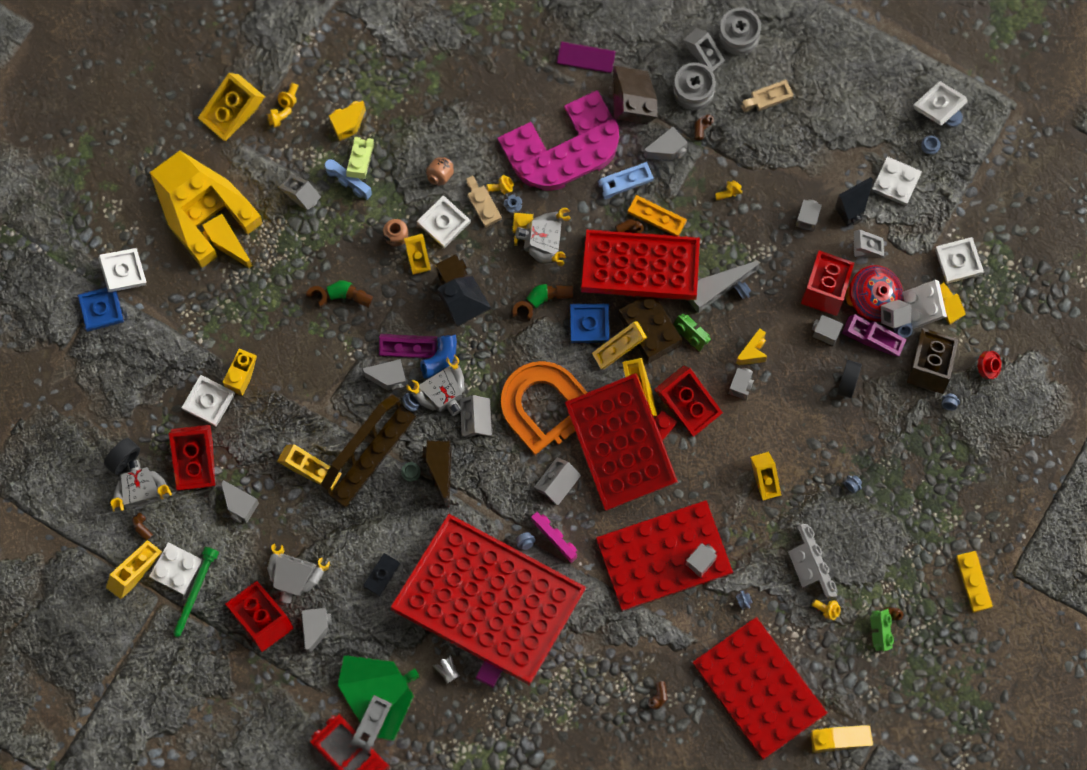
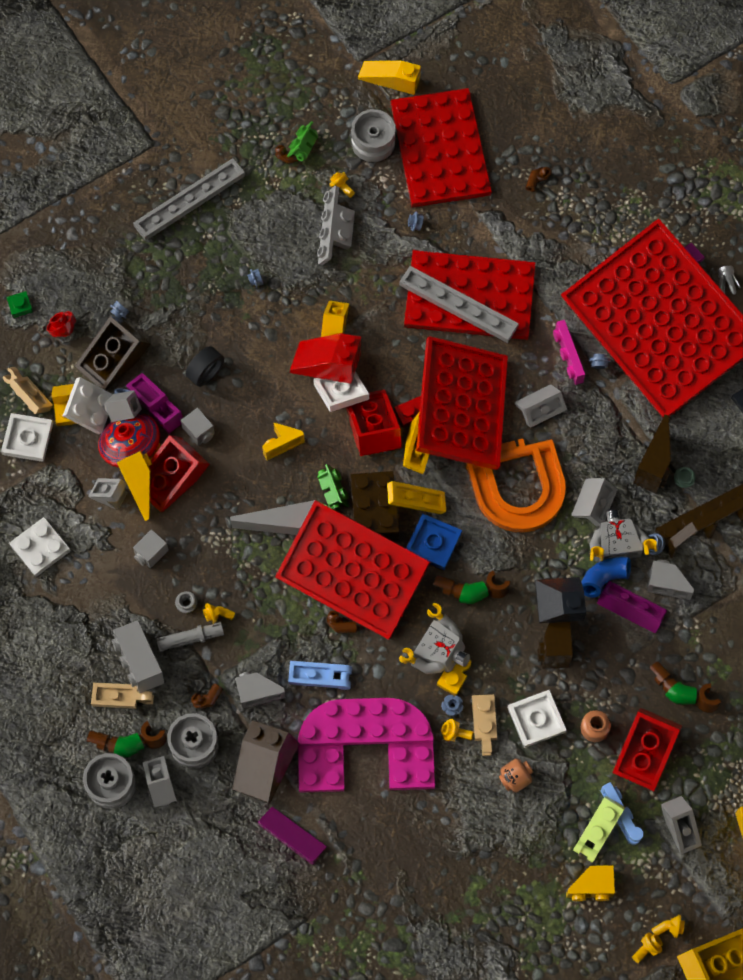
camera: 155 degrees left, 5 degrees down
yellow slope [404,234,431,275] -> none
light orange plate [628,195,687,236] -> none
light grey brick [686,543,717,577] -> none
light grey brick [729,368,754,401] -> none
sand blue plate [735,281,751,299] -> none
black slope [835,177,873,226] -> none
yellow plate [956,551,993,613] -> none
none -> tan plate [3,367,53,414]
none -> green plate [6,291,33,318]
none -> reddish brown piece [86,721,167,758]
none -> light grey brick [111,620,164,694]
none -> yellow slope [117,451,152,521]
none -> light grey plate [133,158,245,241]
none -> light grey pin [156,621,224,652]
none -> light grey plate [175,591,197,613]
none -> red slope [290,333,361,384]
none -> white plate [314,372,369,412]
none -> light grey wheel [351,109,396,162]
none -> light grey plate [399,266,519,343]
none -> red slope [612,708,682,791]

